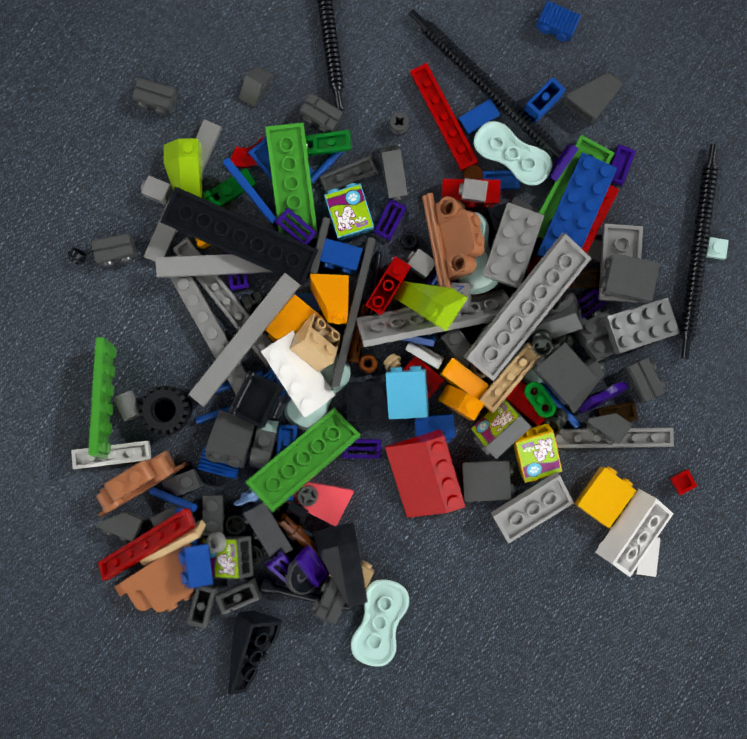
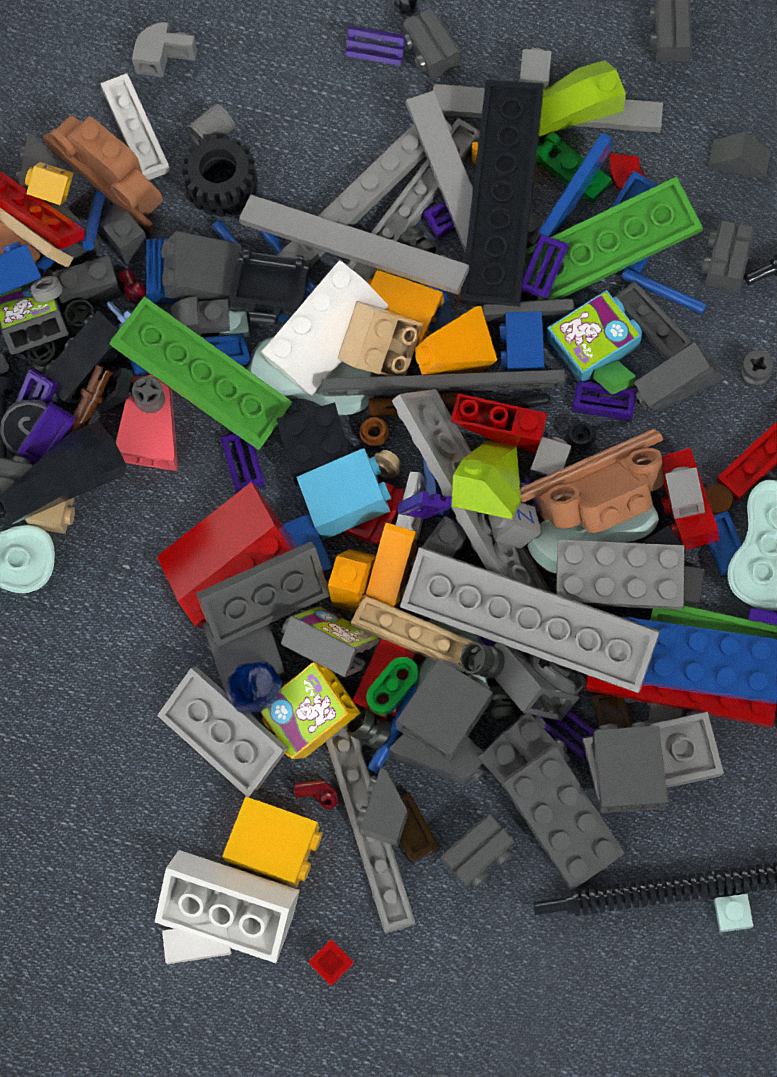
camera: 80 degrees right, 15 degrees down
bright green plate [88,337,117,459] -> none
green plate [305,130,352,157] -> none
dark purple tile [578,382,628,413] -> none
none -> yellow brick [25,162,74,205]
none -> dark red arm [118,270,146,303]
none -> light grey brick [132,22,197,77]
none -> dark grey plate [196,541,330,647]
none -> clear blue hair [226,661,282,713]
none -> dark red arm [294,779,339,809]
none -> dark purple tile [345,26,405,66]
none -> dark purple tile [398,491,452,519]
none -> bright green tile [593,360,637,394]

